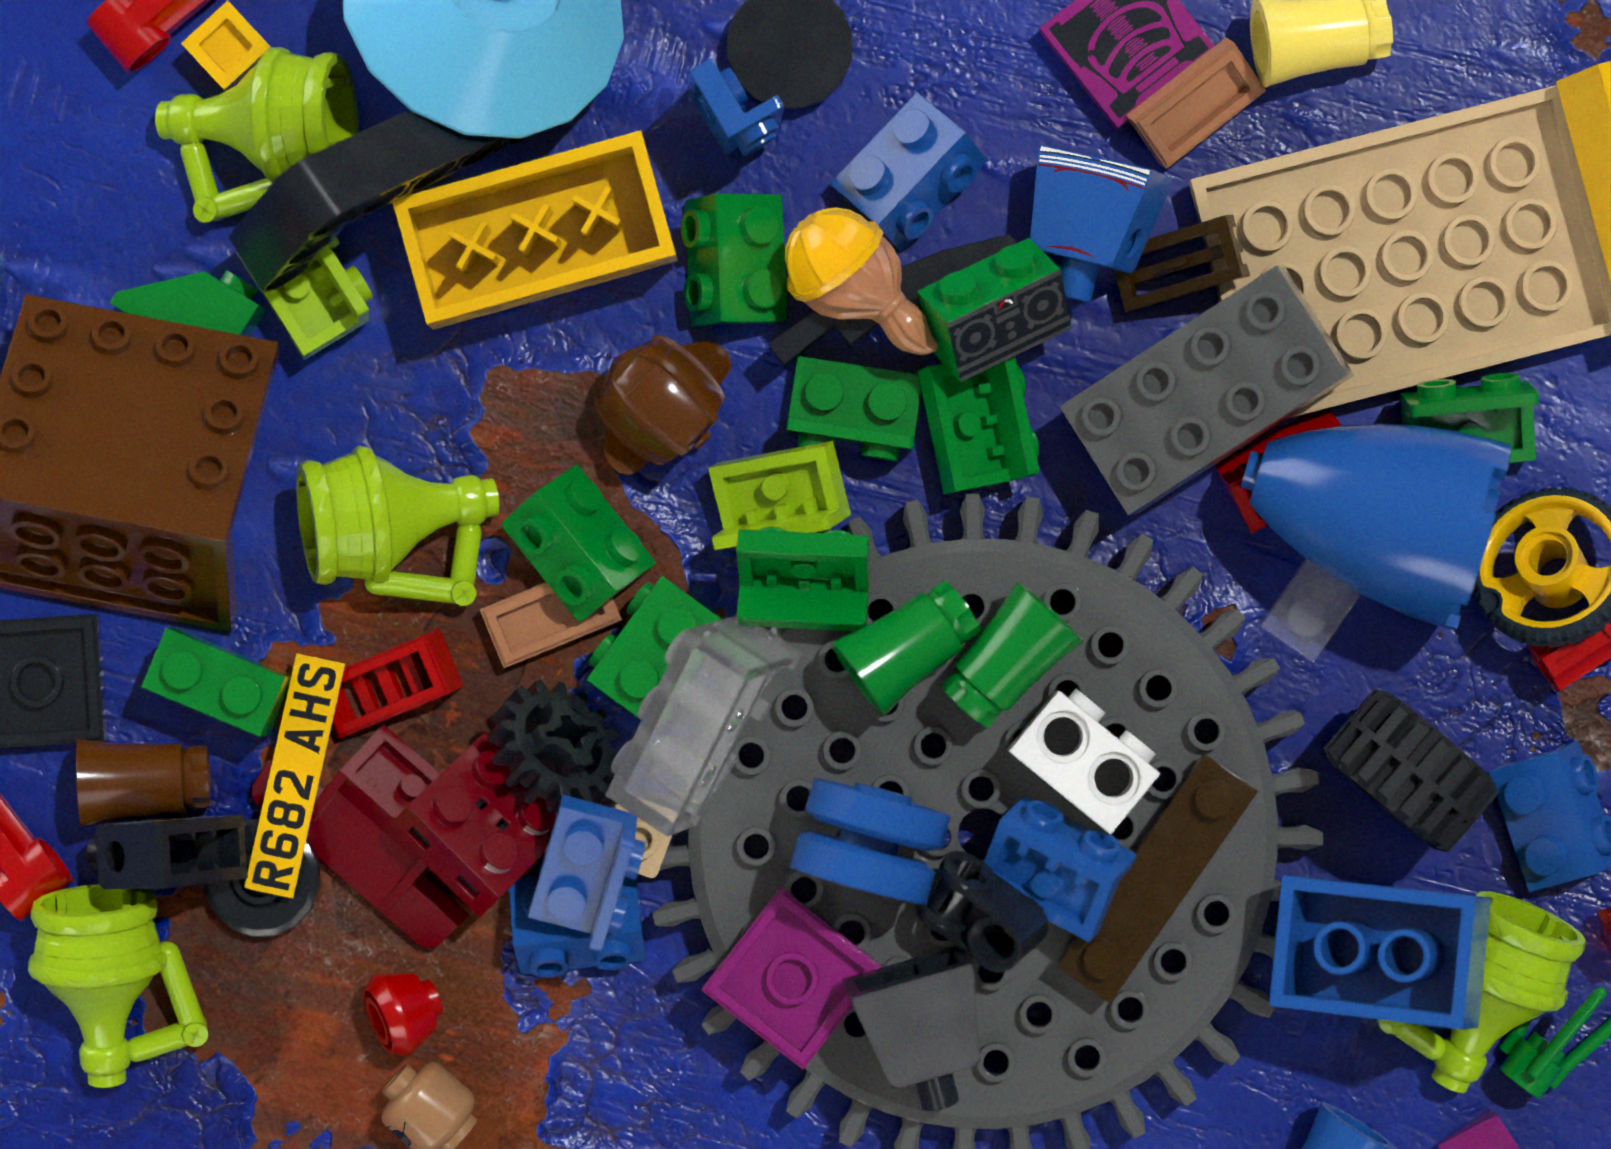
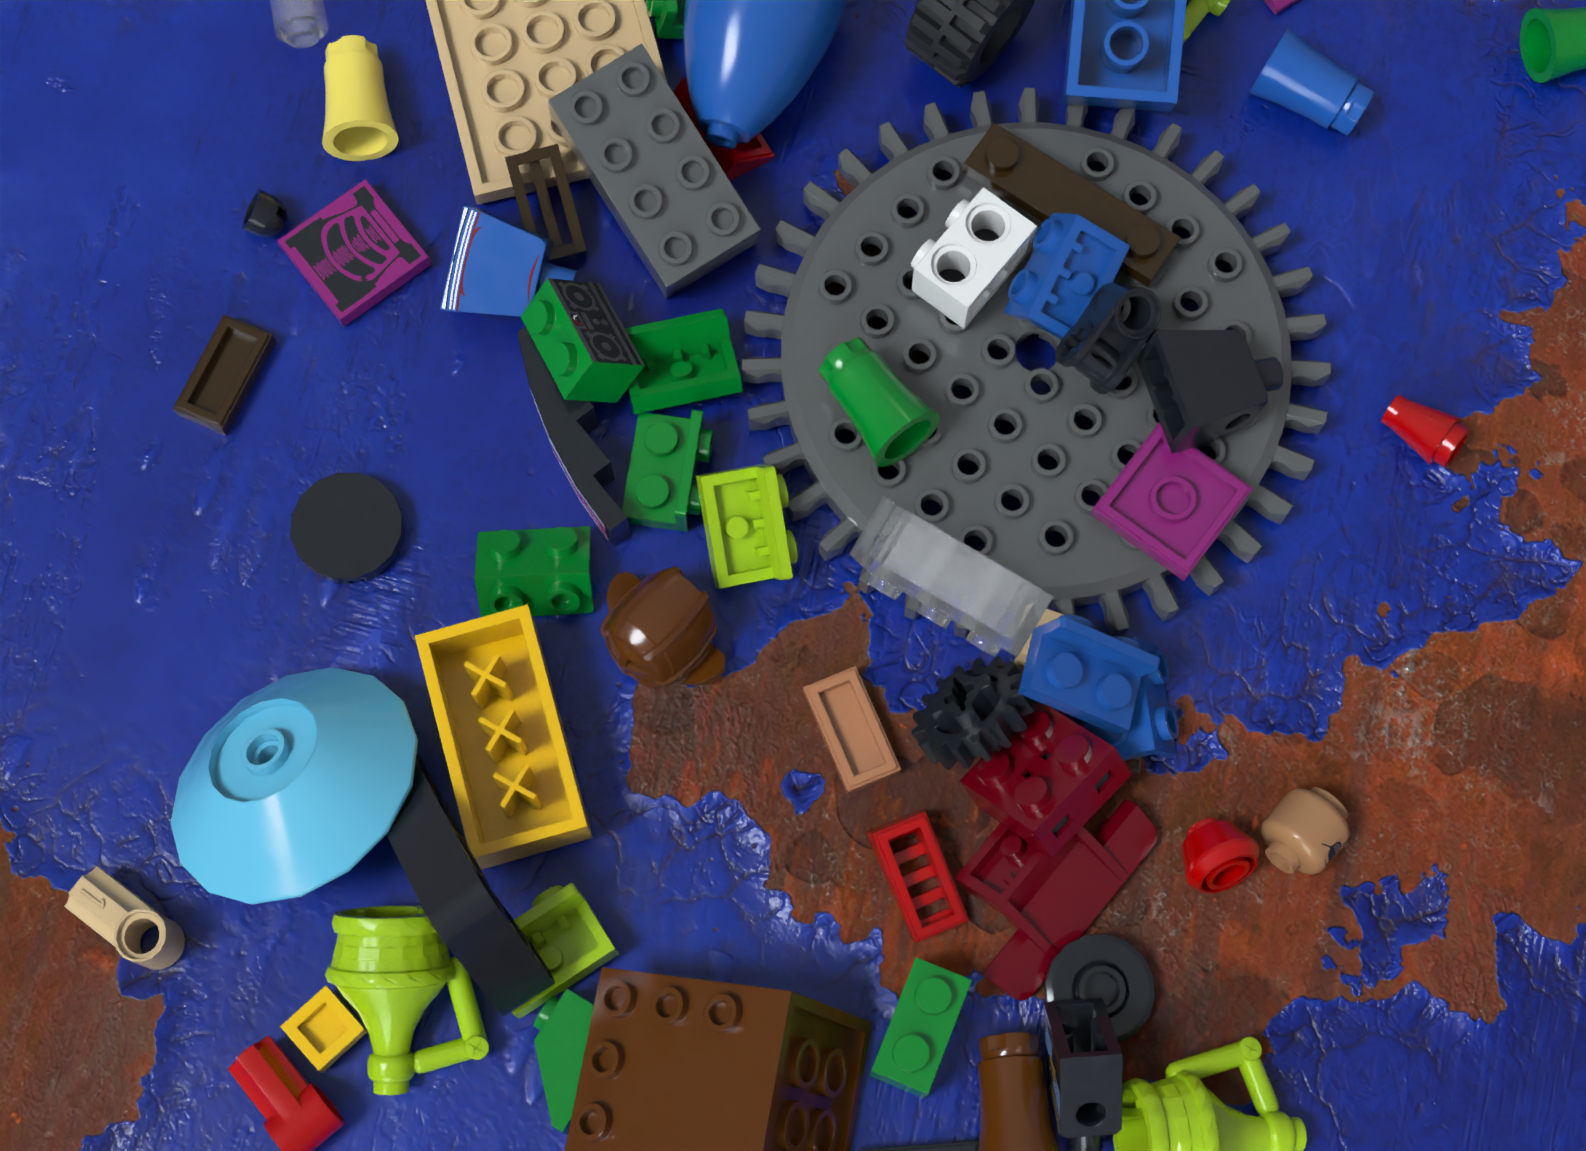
camera: 95 degrees left, 15 degrees down
yellow sticker [244,653,345,899] -> none
lime piece [296,445,499,606] -> none
green bracket [502,464,656,621] -> none
green bracket [586,576,727,727] -> none
blue bracket [687,57,785,157] -> none
green bracket [736,527,871,631] -> none
piece [785,207,938,355] -> none
blue wheel [790,777,951,905] -> none
blue bracket [830,92,986,251] -> none
green plant [941,581,1084,728] -> none
nougat tile [1126,37,1266,169] -> none
clear plate [1259,559,1361,663] -> none

